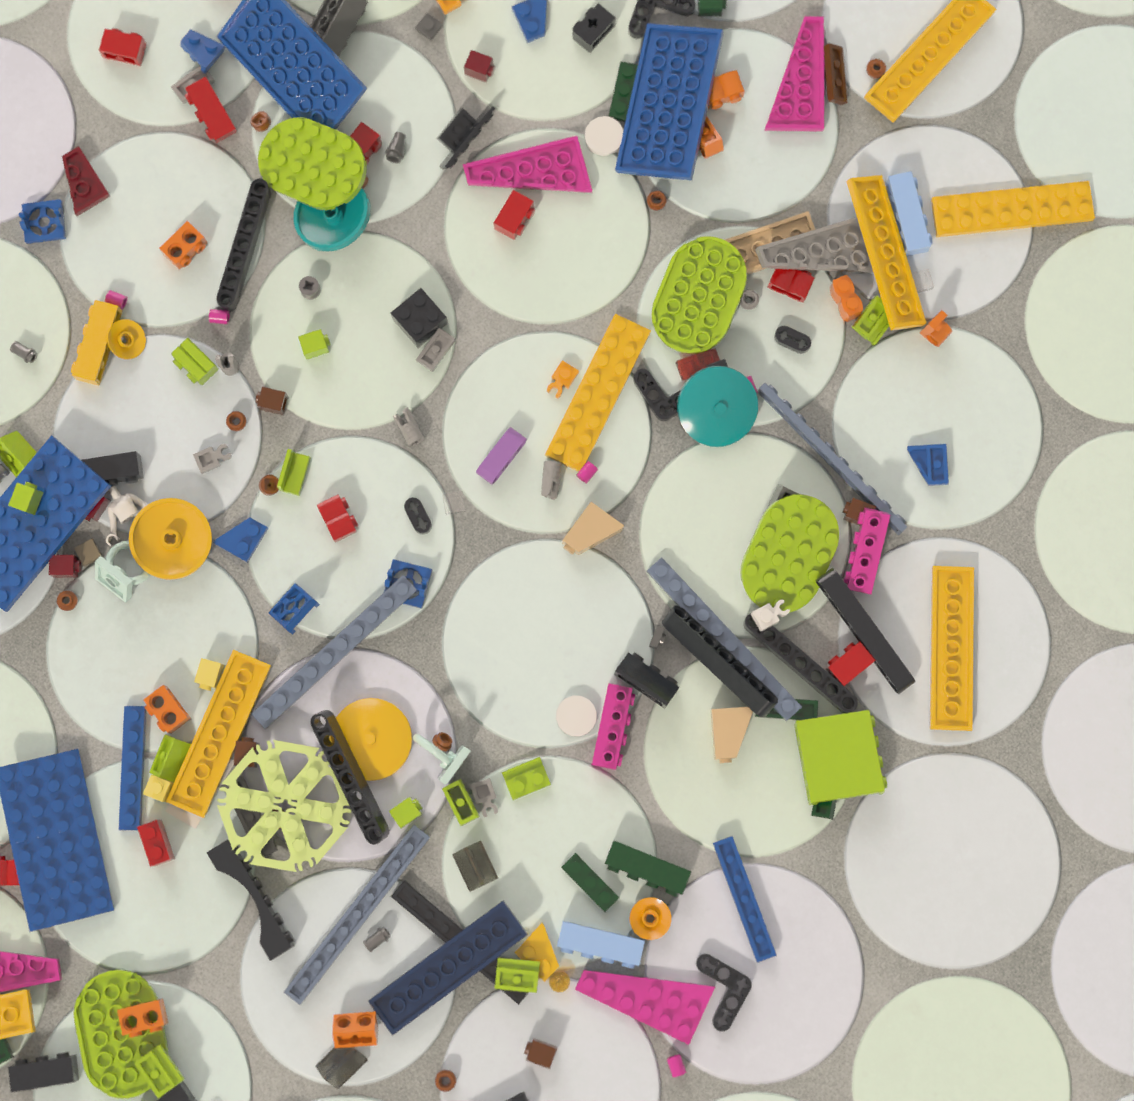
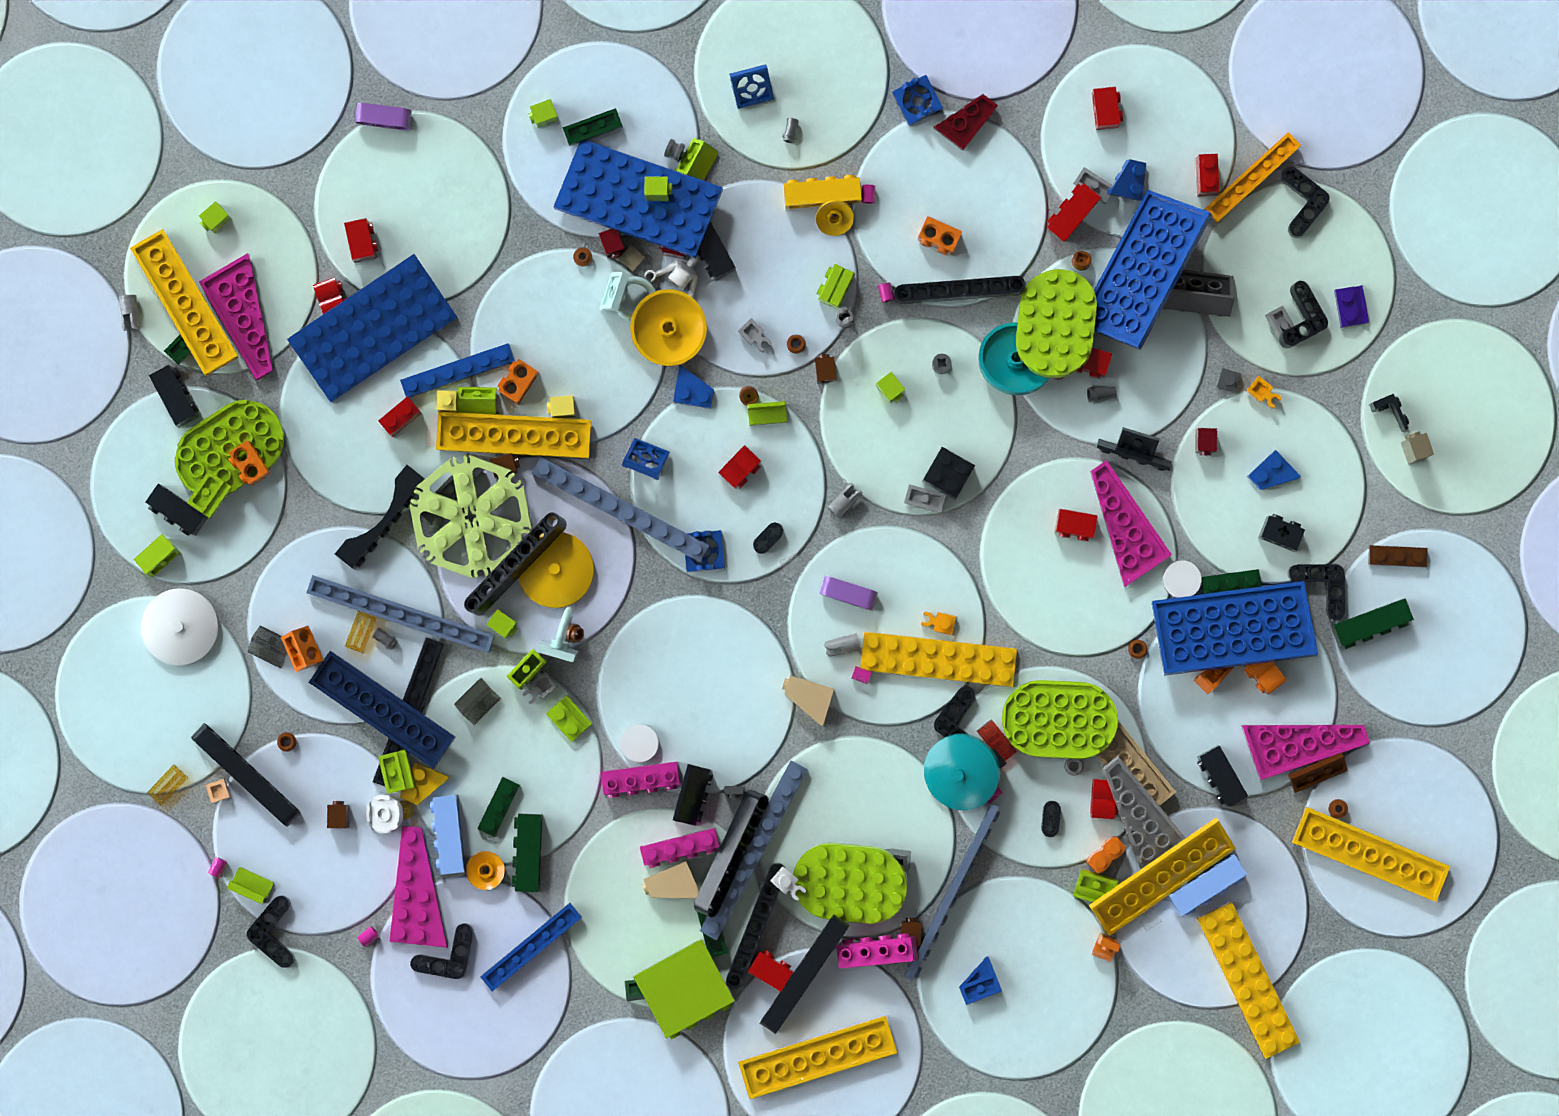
camera: 70 degrees right, 5 degrees up
none -> clear yellow tile [345,611,377,653]
none -> white tile [366,794,404,833]
none -> dark pink brick [640,828,720,868]
none -> black brick [1197,745,1248,807]

